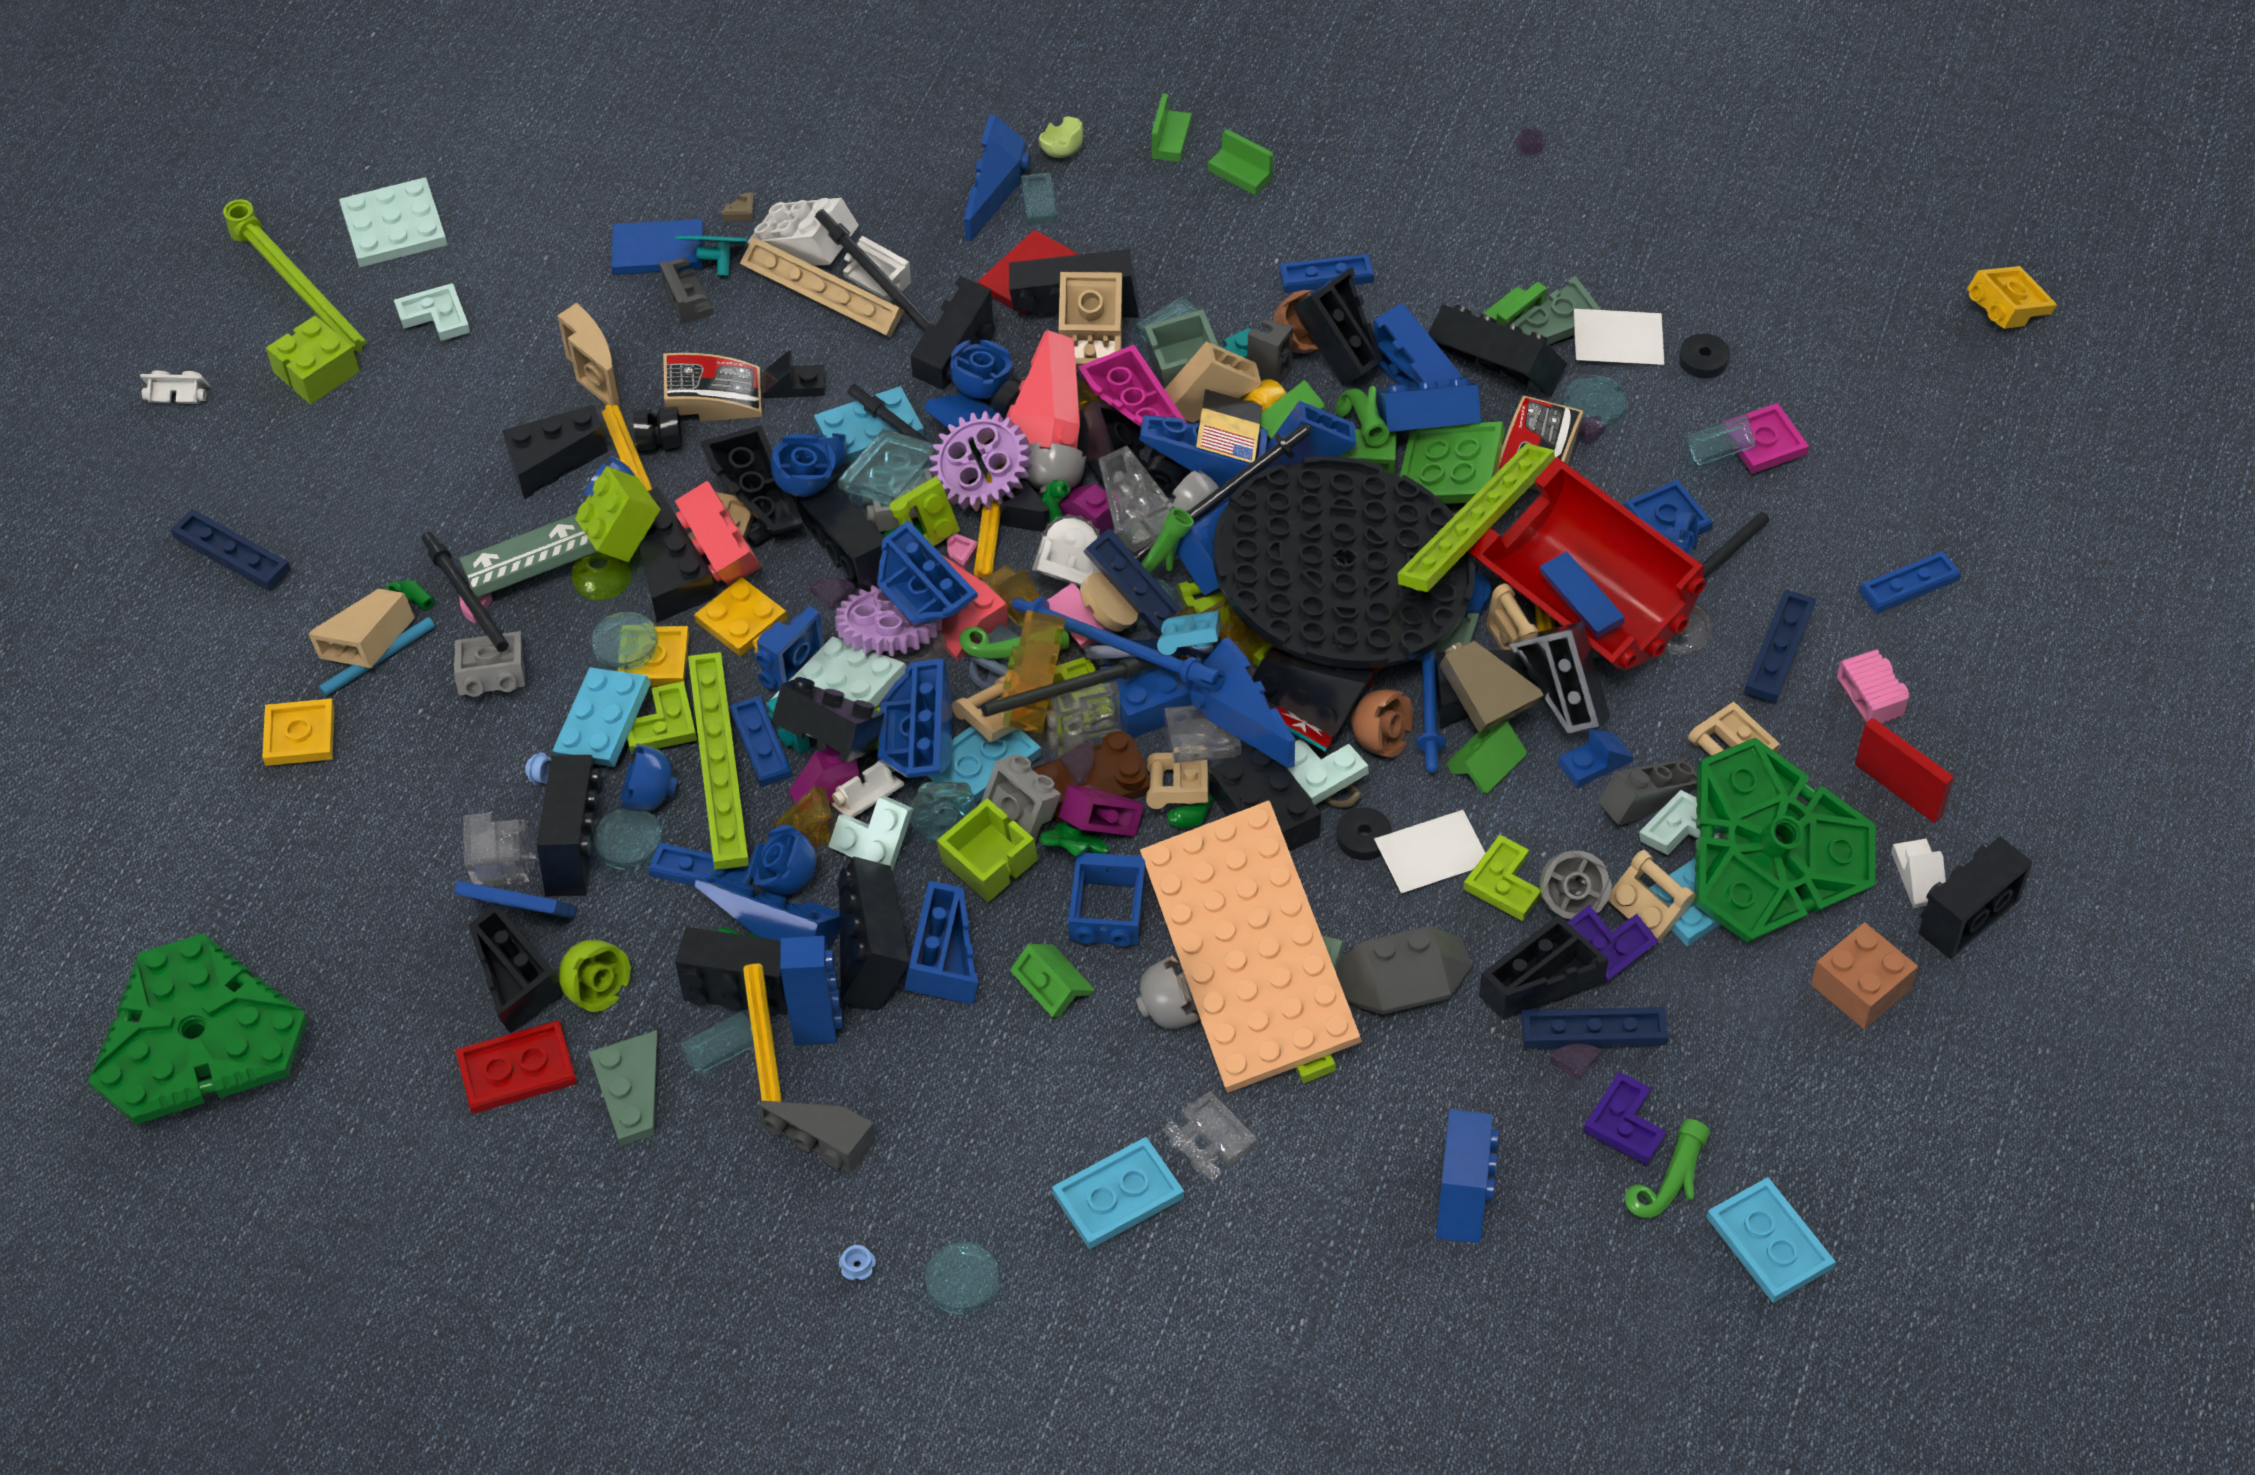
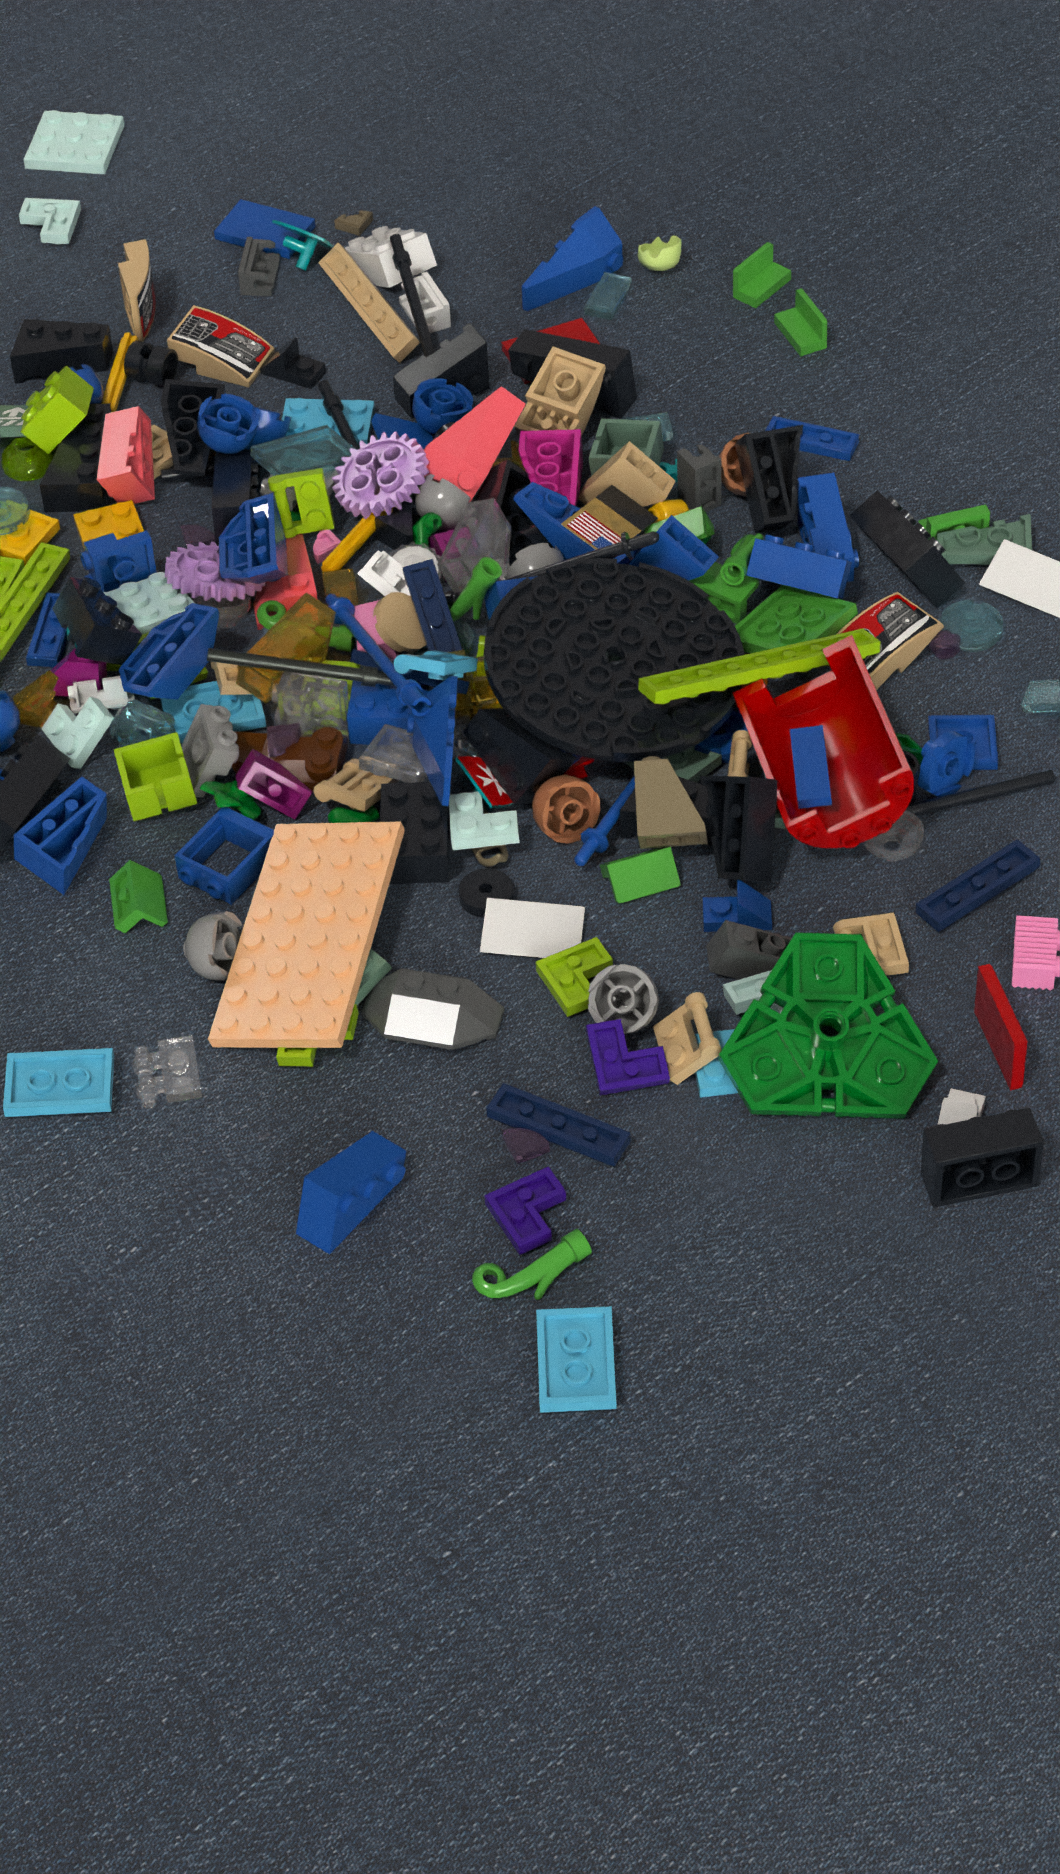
camera: 30 degrees right, 5 degrees down
black wedge [1479,914,1609,1019] -> none
nougat brick [1811,922,1918,1029] -> none

